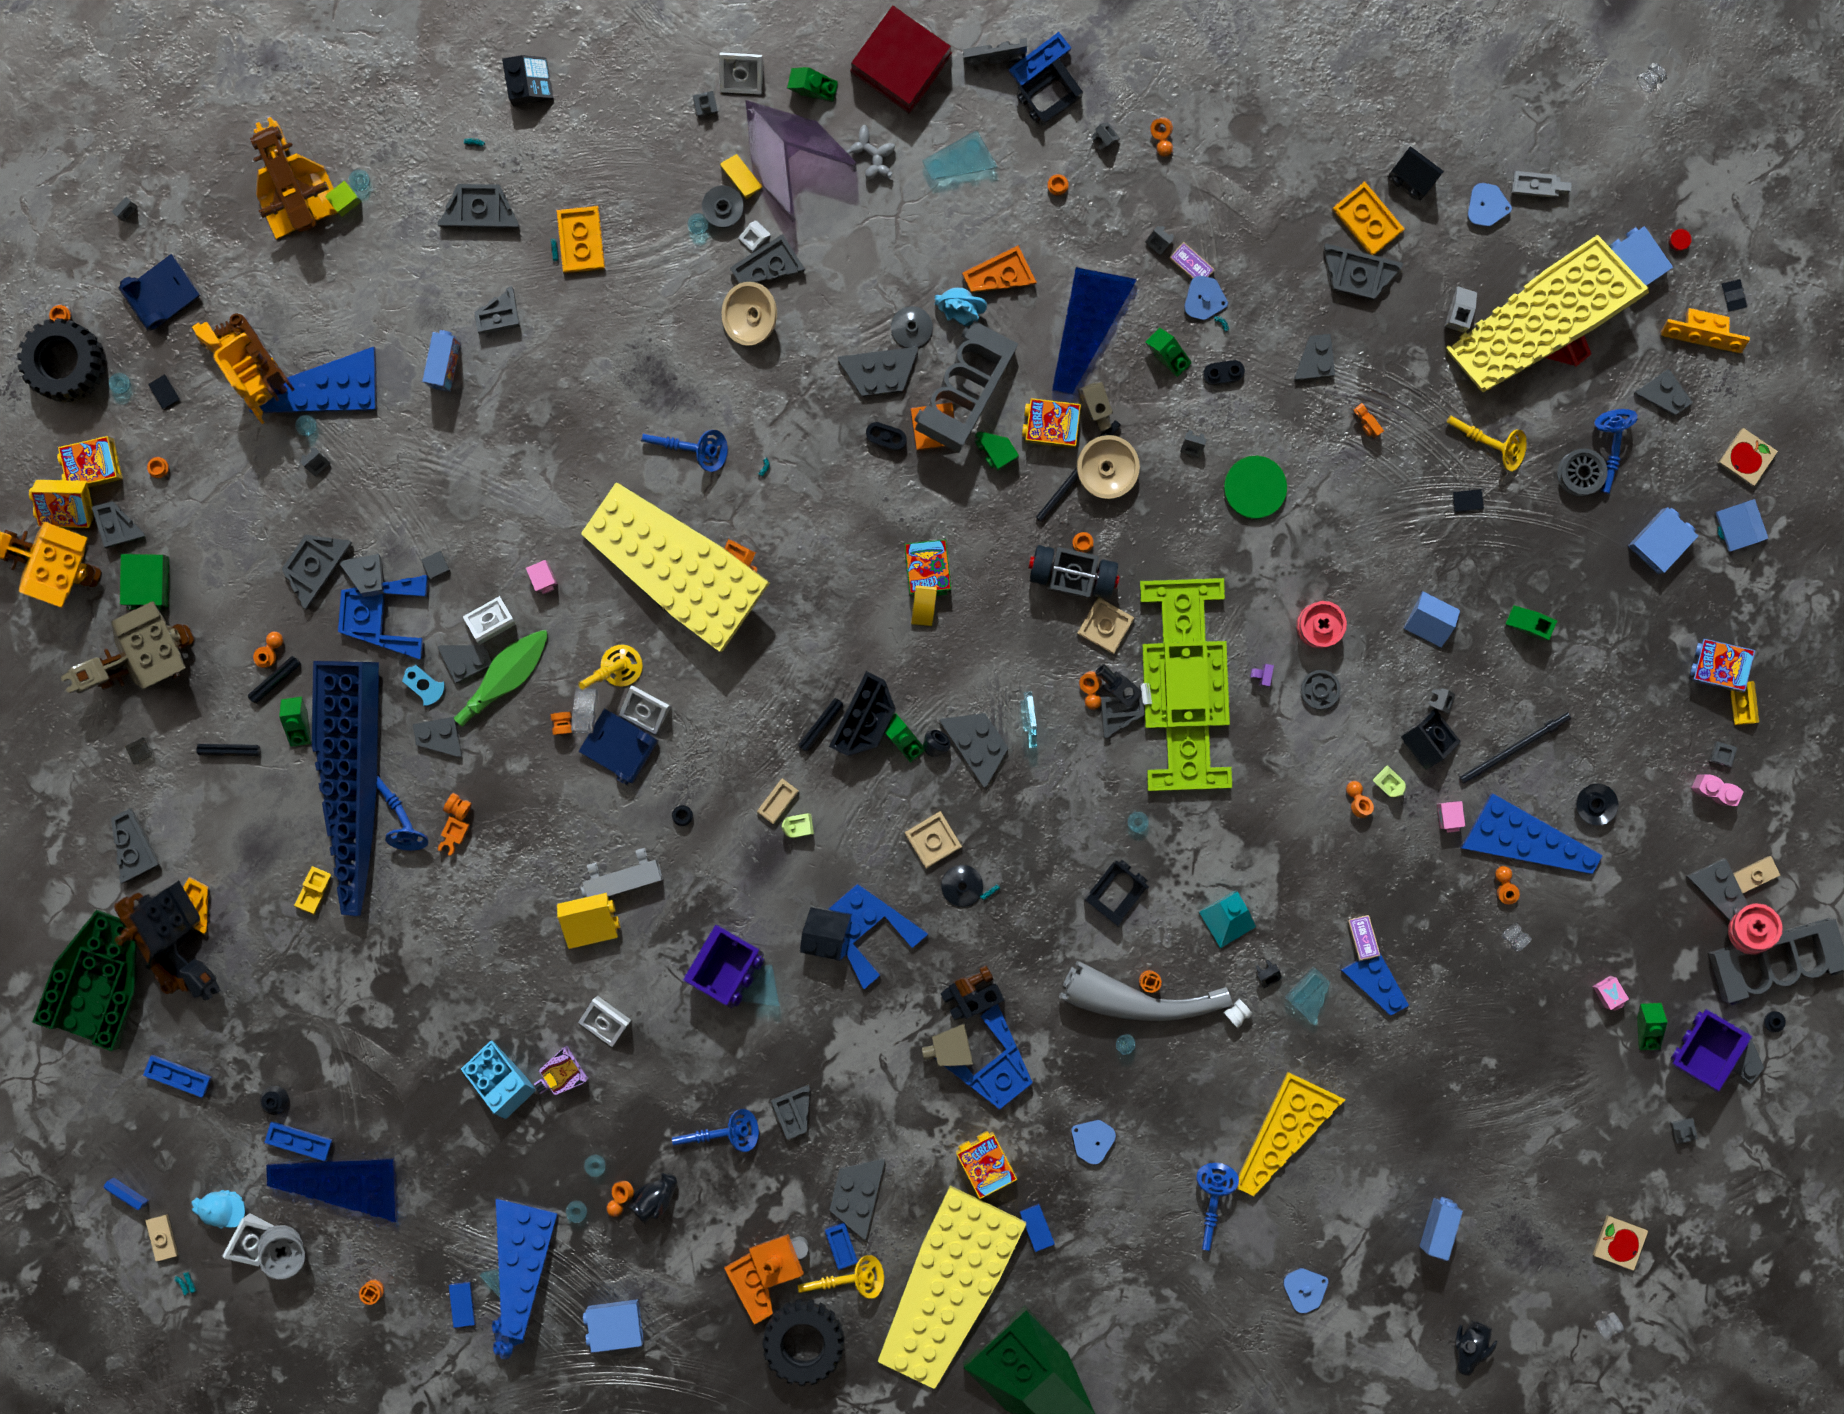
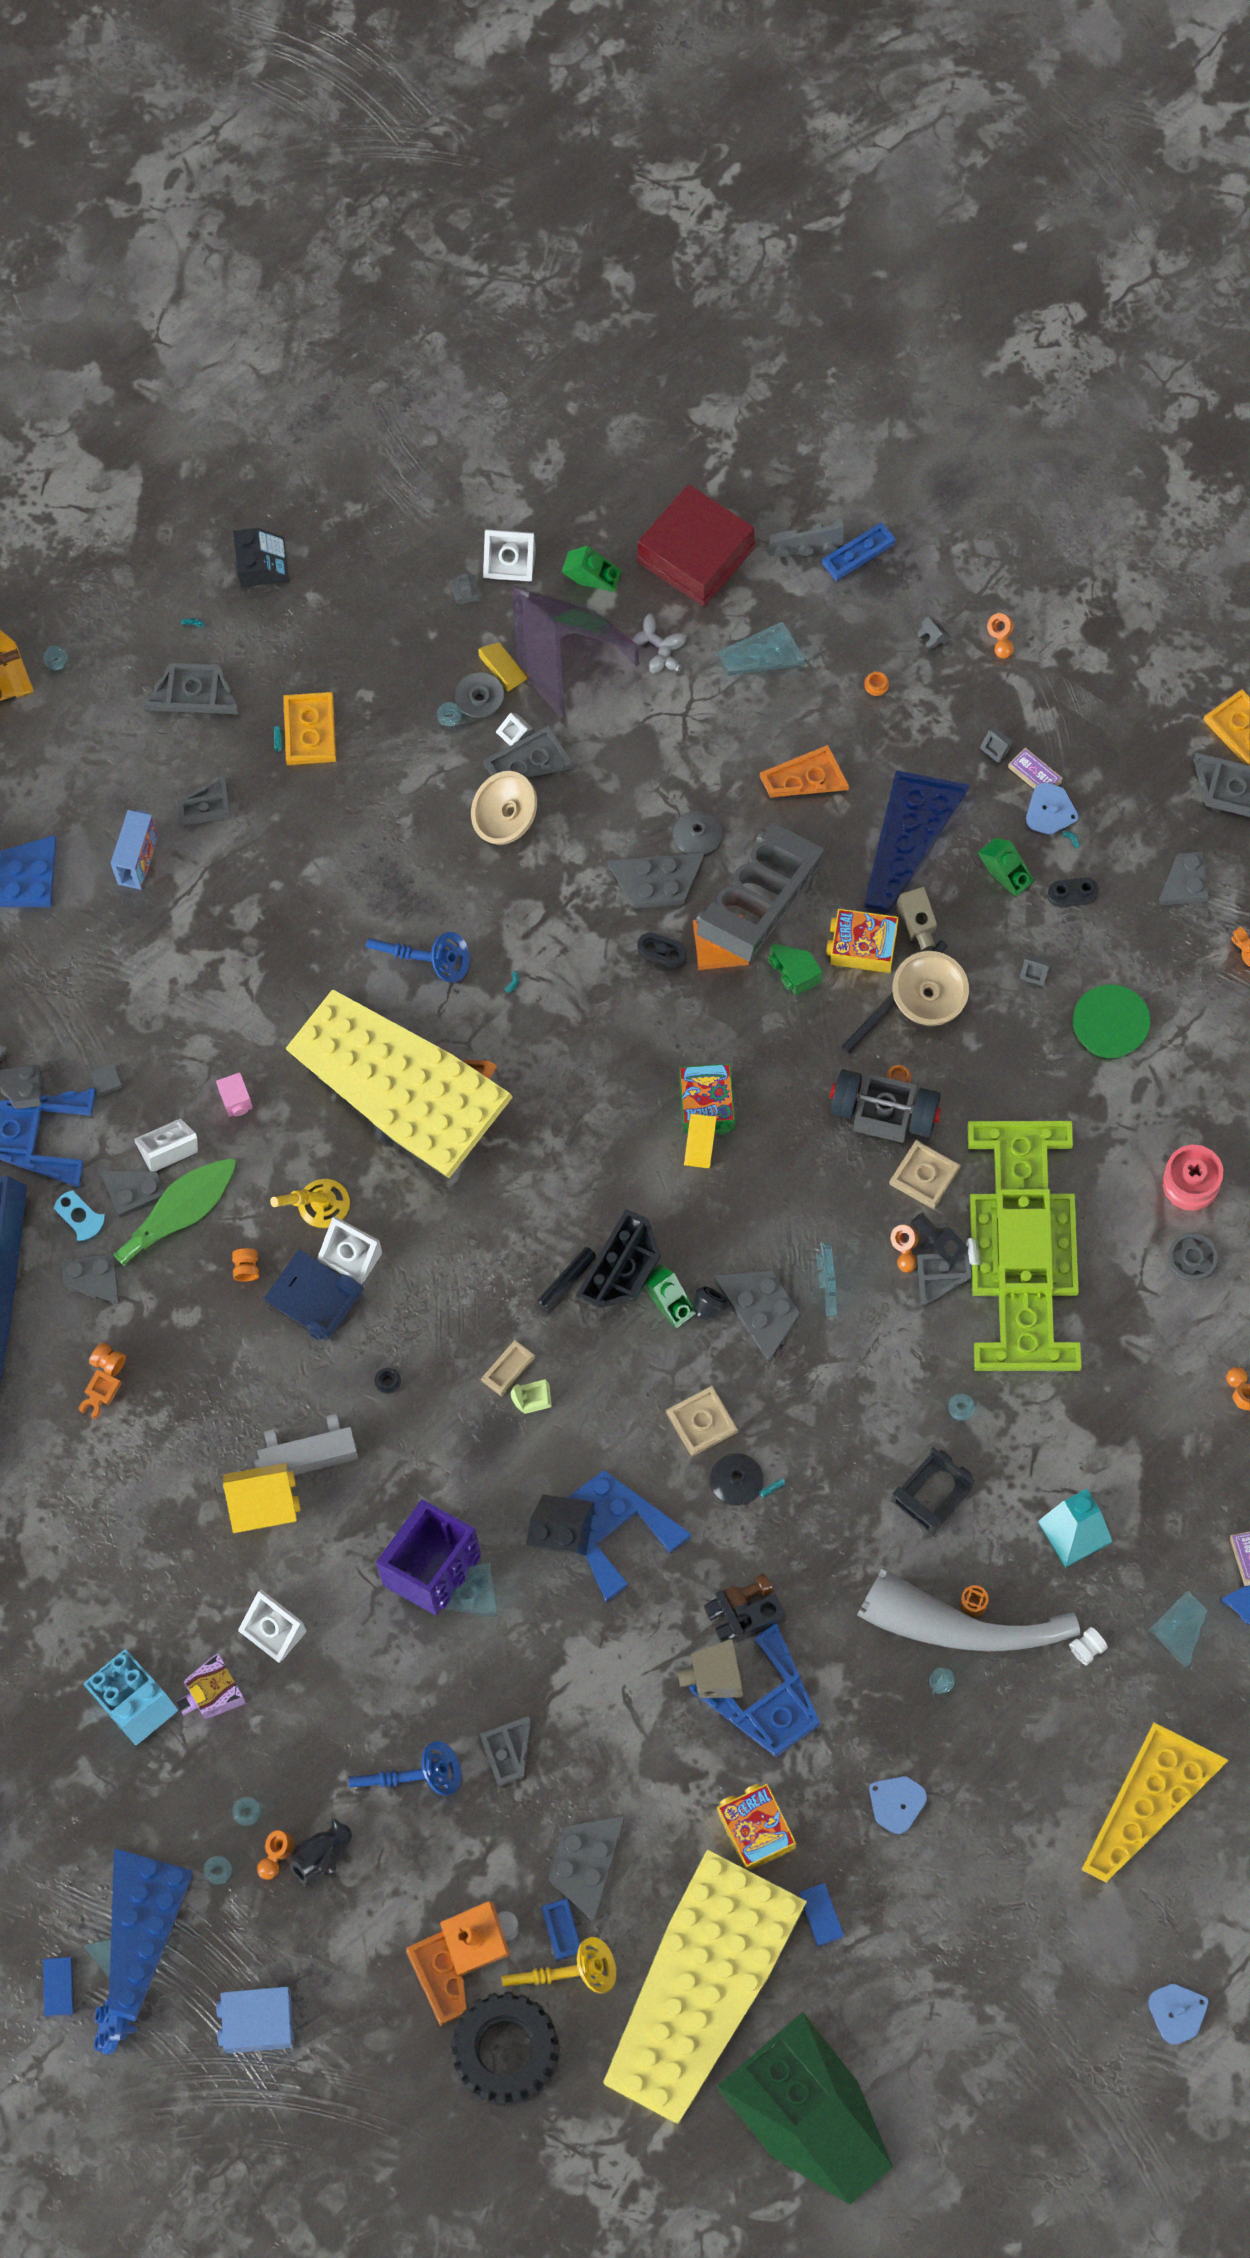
camera: 15 degrees right, 20 degrees down
lime panel [325,181,362,216] -> none
blue dish [376,776,429,851] -> none
clear slope [571,688,598,733] -> none
medium azure hair [934,287,987,326] -> none
black panel [1017,58,1083,126] -> none
blue dish [1196,1163,1239,1251] -> none
medium lavender tile [1250,664,1274,687] -> none
black tile [1256,960,1282,988] -> none

